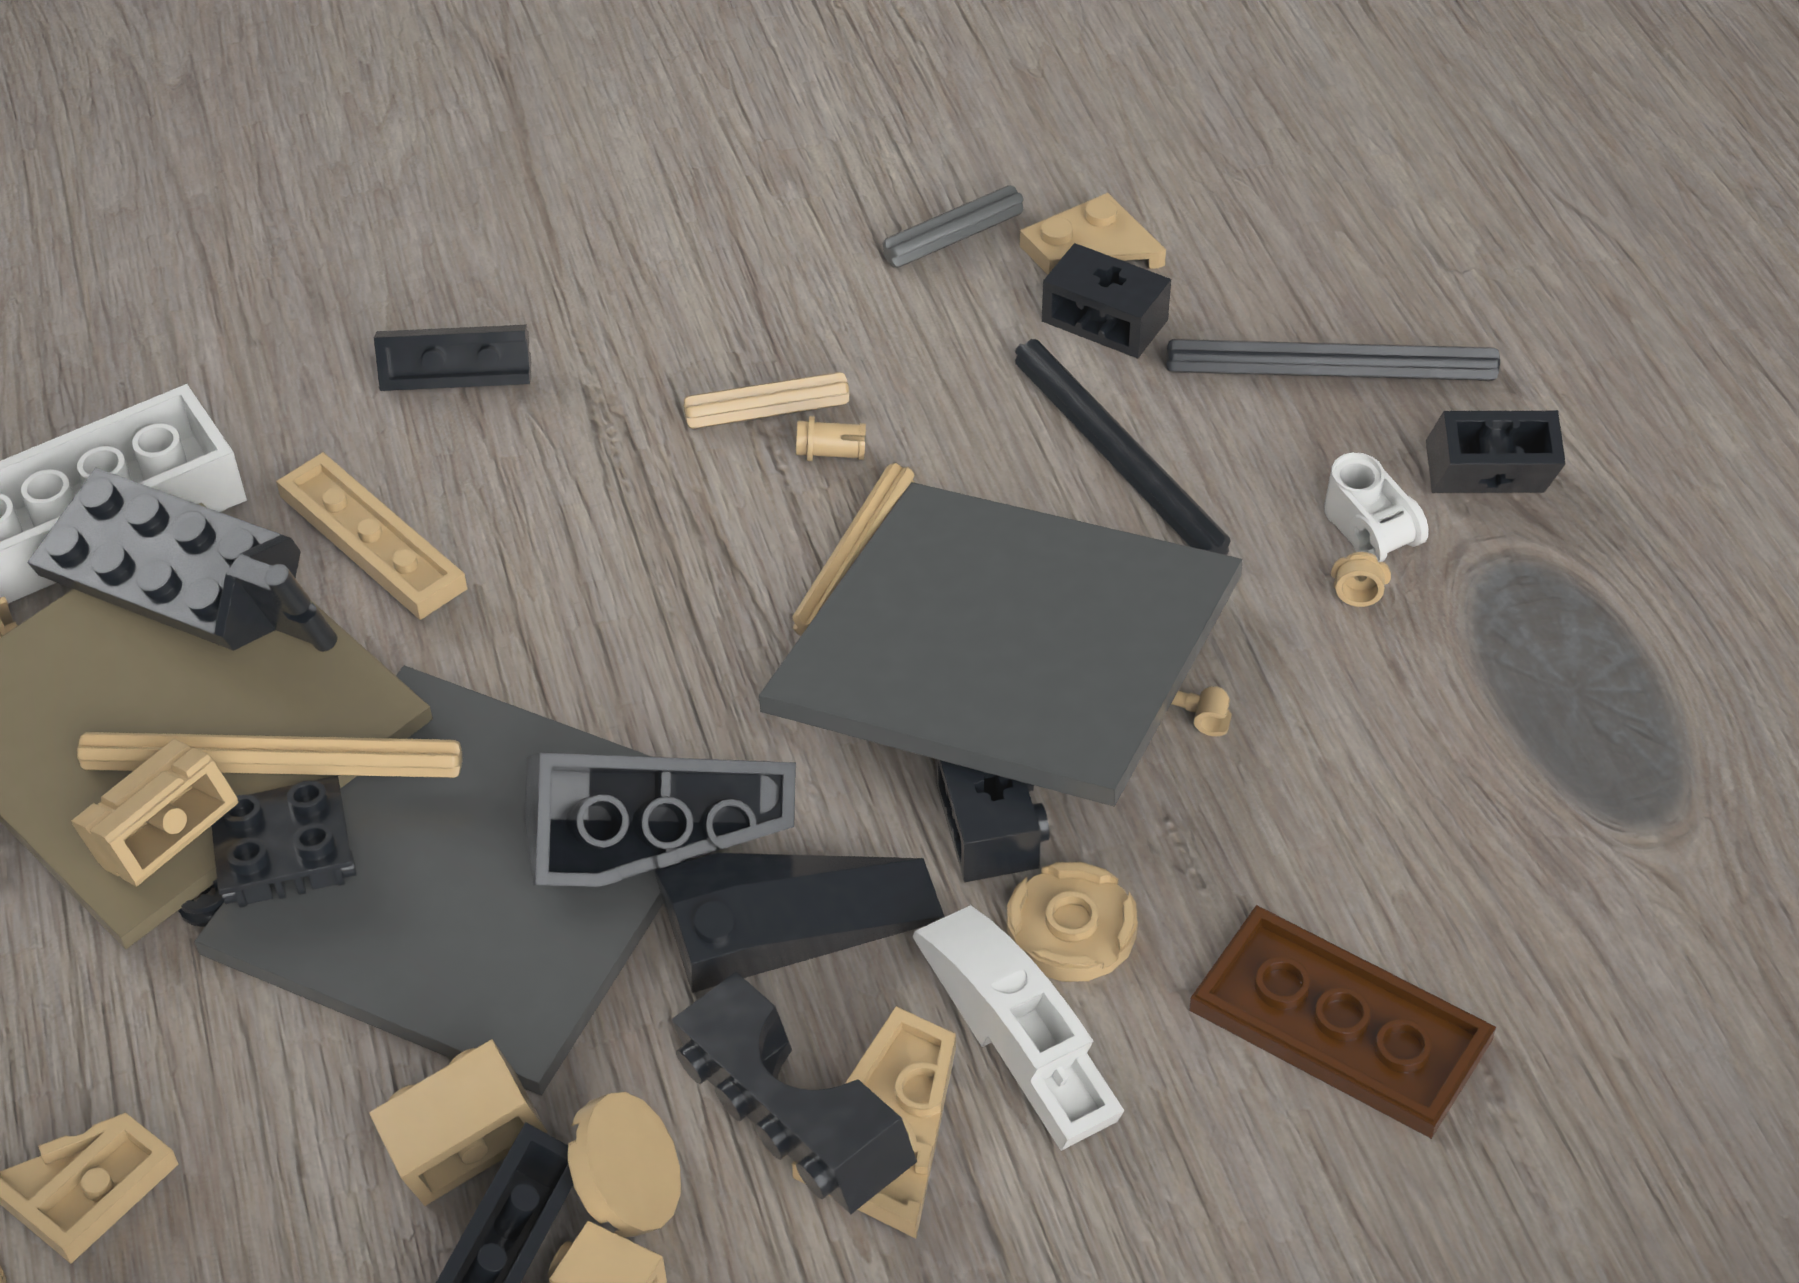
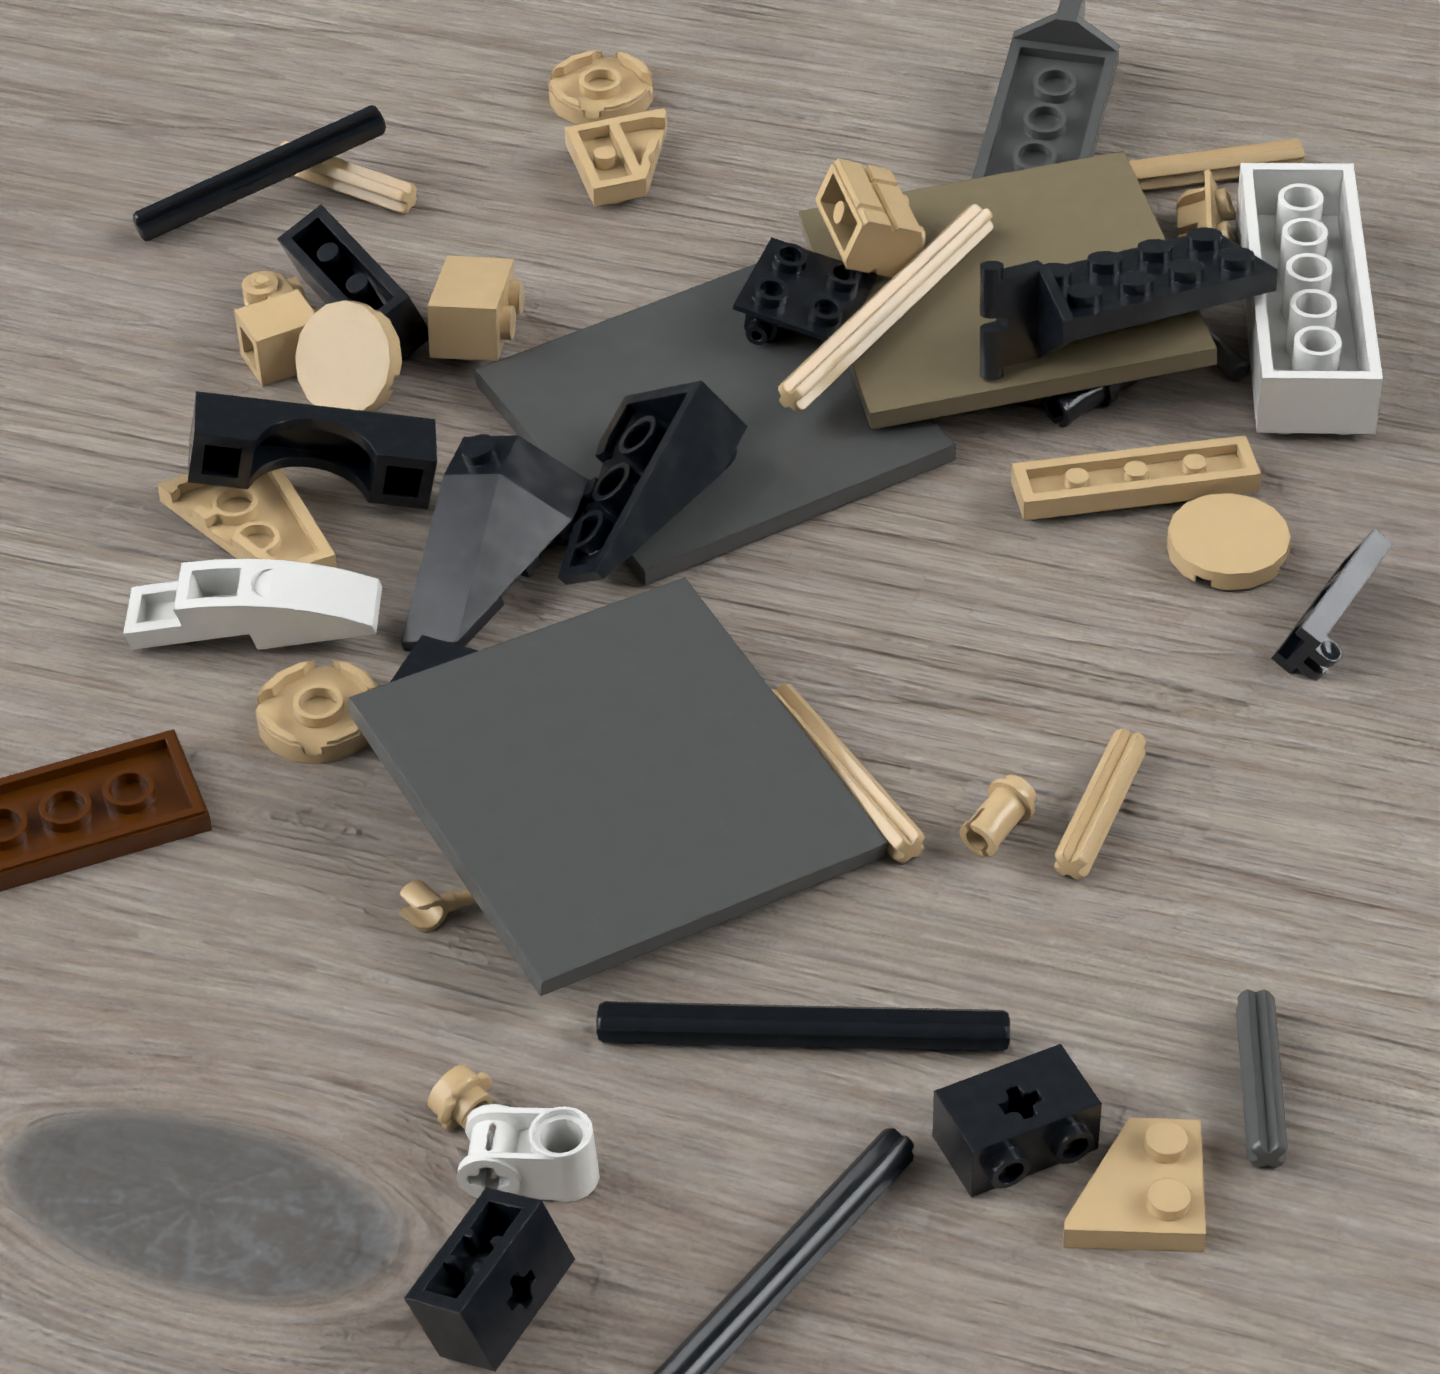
camera: 125 degrees right, 5 degrees down
none -> tan tile [1166,493,1291,591]

